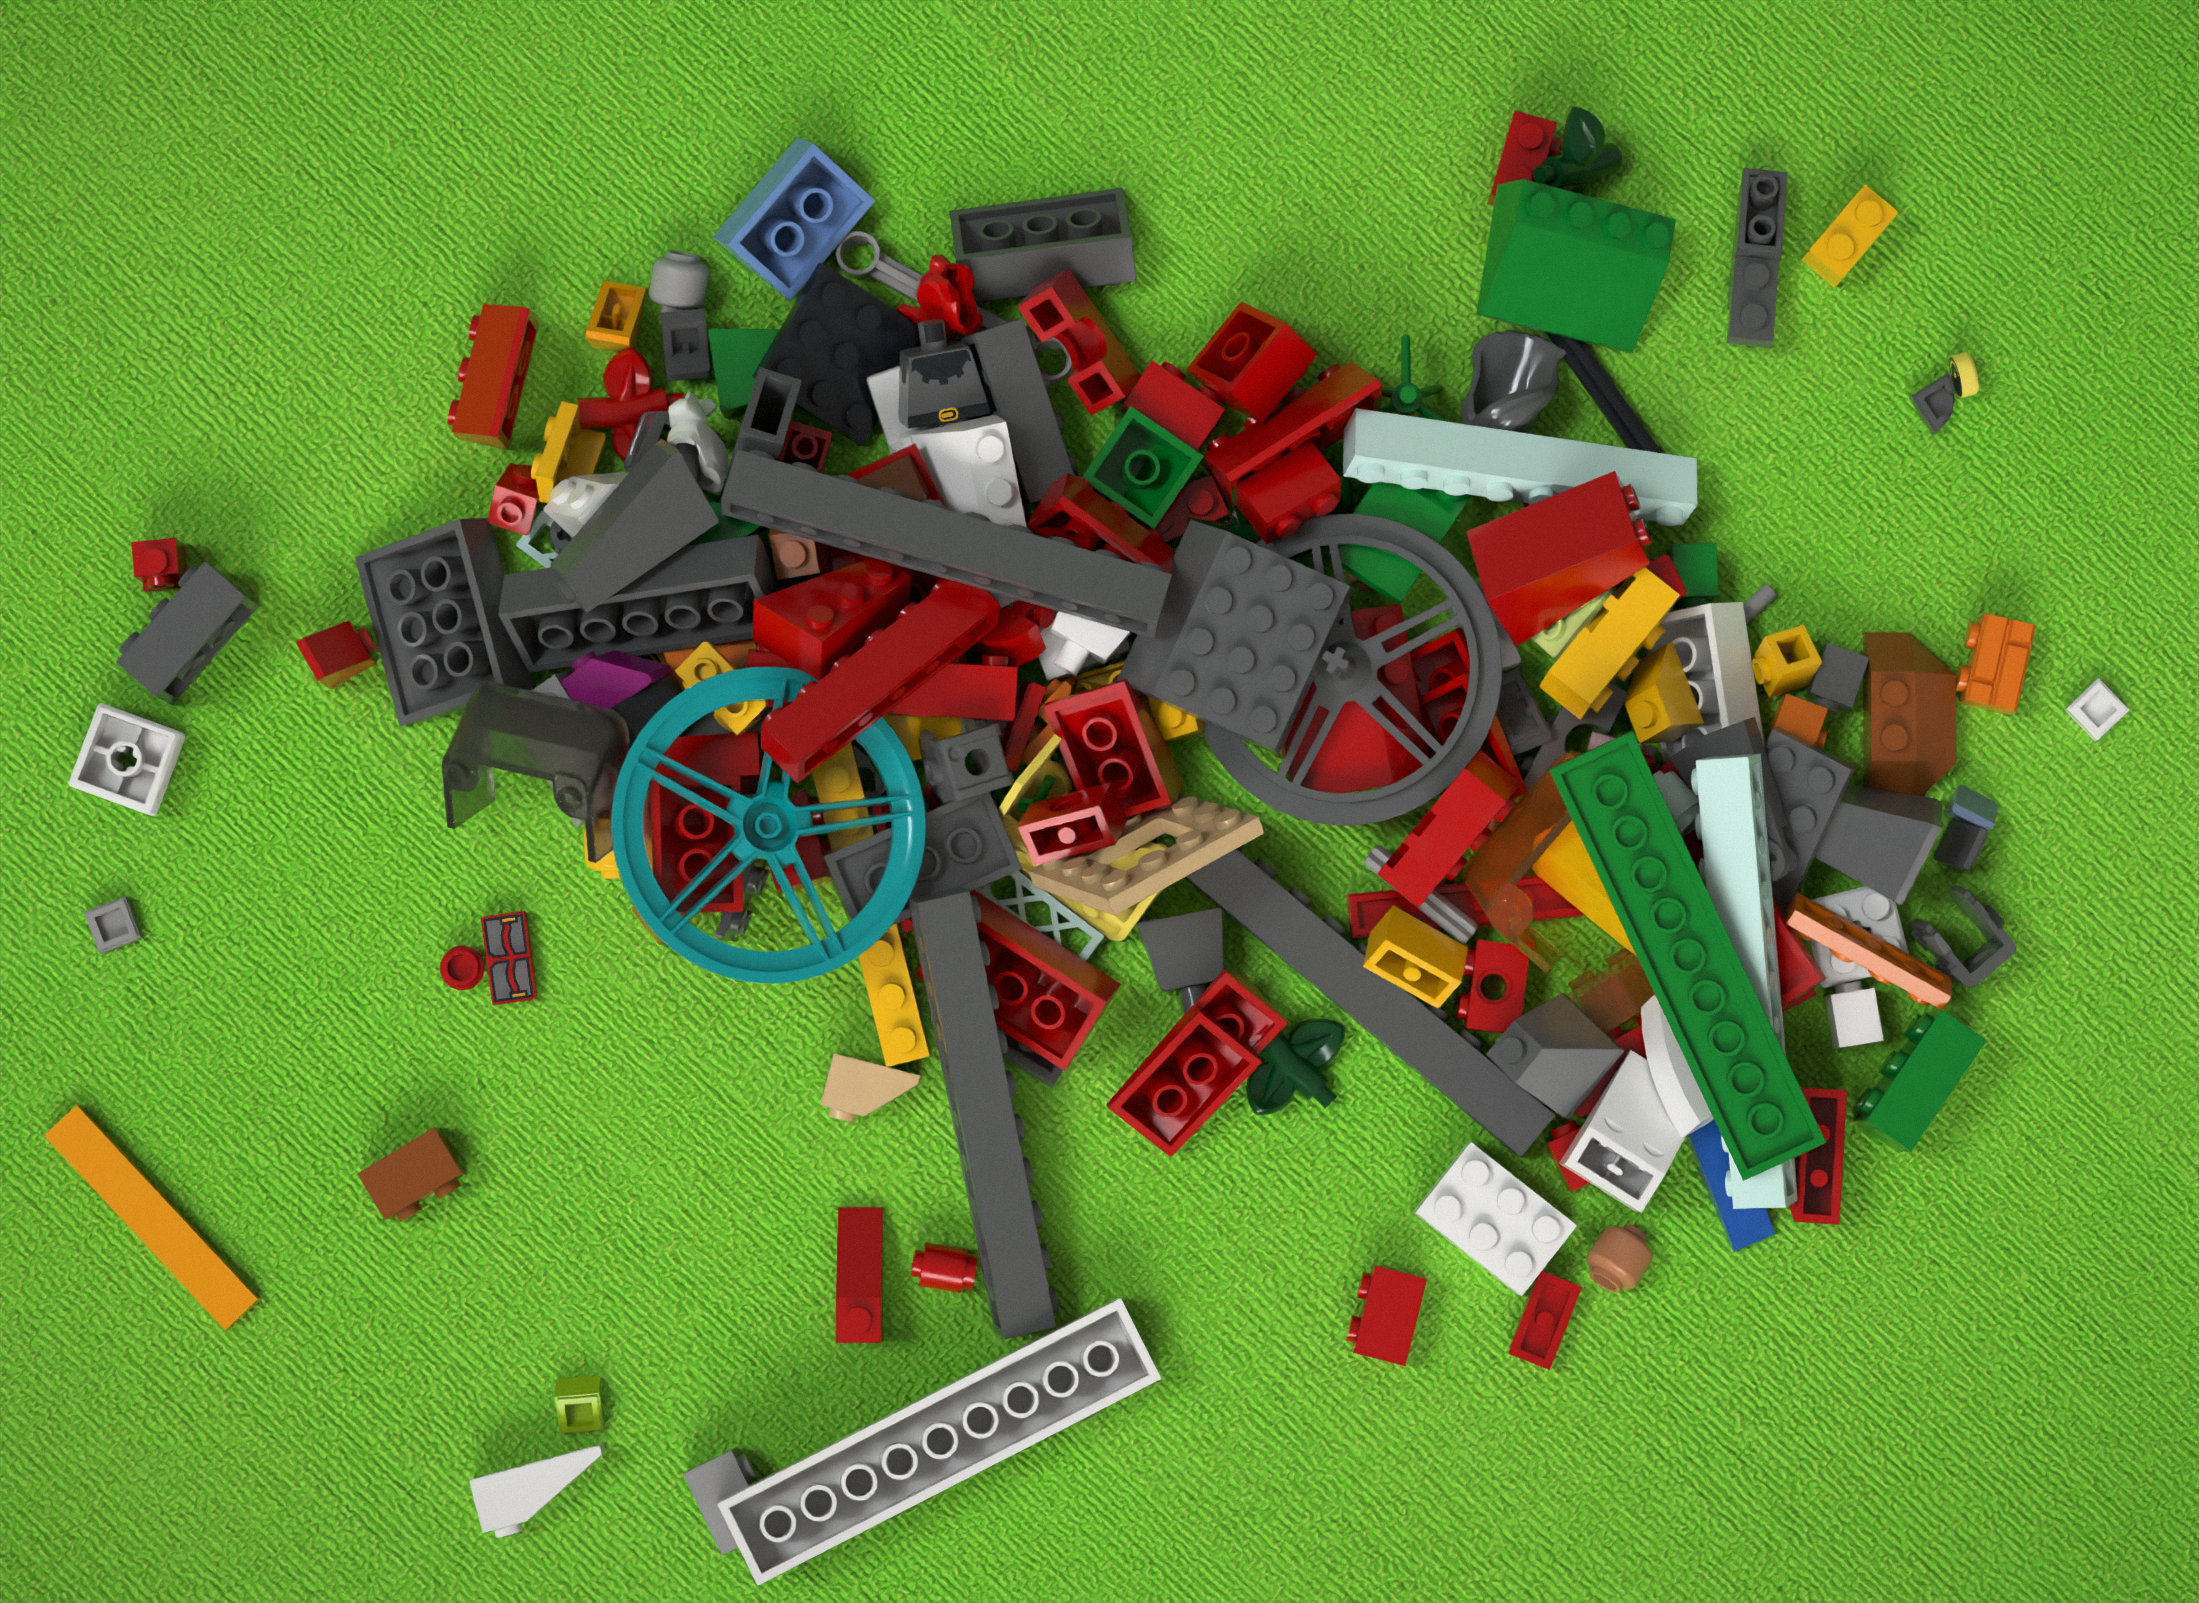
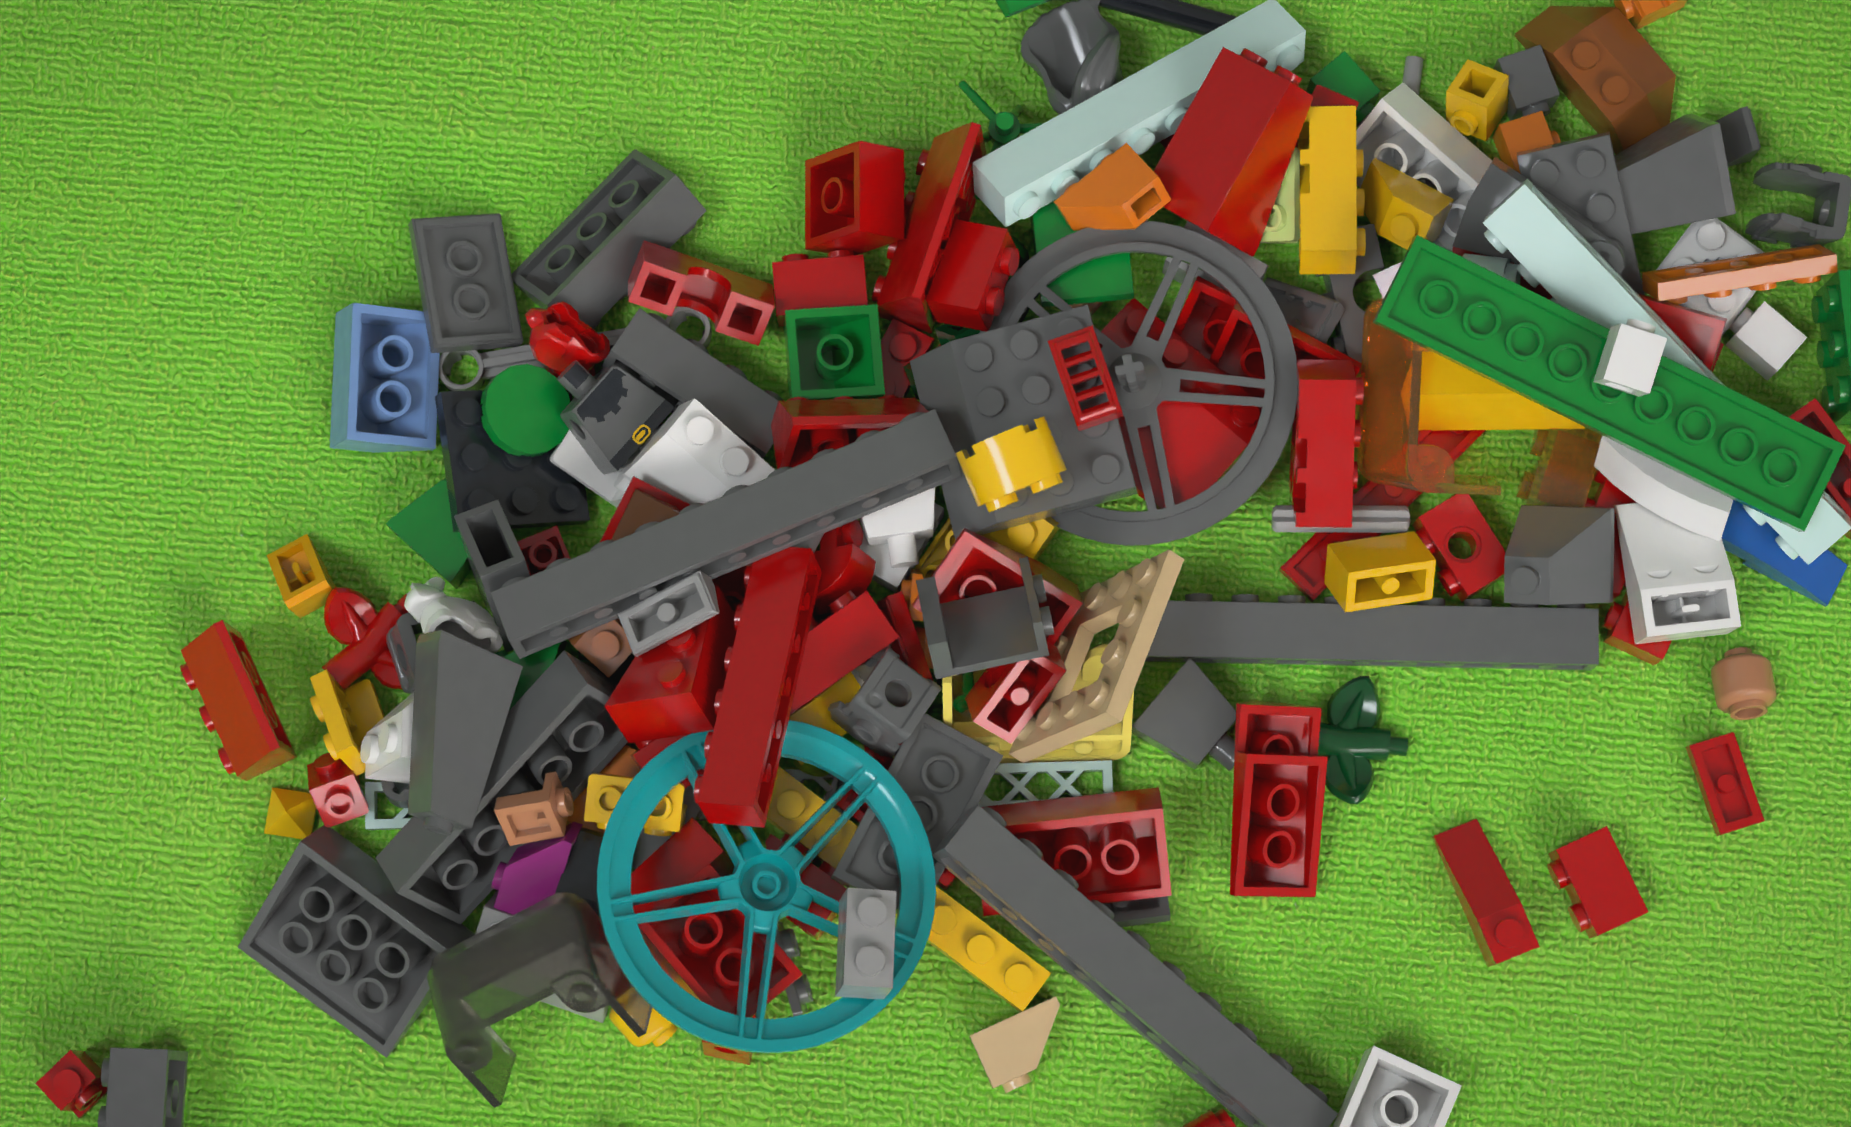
camera: 35 degrees left, 5 degrees down
red slope [296,621,377,689] -> none
light grey head [649,250,709,313] -> none
dark grey bracket [660,309,711,381] -> none
white brick [1413,1142,1577,1296] -> none
slope [1944,785,1998,831] -> none
none -> yellow slope [264,787,317,840]
none -> dark grey tile [408,213,523,353]
none -> green tile [480,364,570,457]
none -> nougat bracket [494,771,574,846]
none -> light grey slope [618,570,719,657]
none -> light grey brick [835,888,896,1000]
none -> dark grey panel [916,557,1055,679]
none -> yellow brick [955,416,1067,513]
none -> red slope [1048,325,1124,431]
none -> orange slope [1054,143,1171,231]
none -> red slope [1432,818,1540,967]
none -> white brick [1593,319,1667,397]

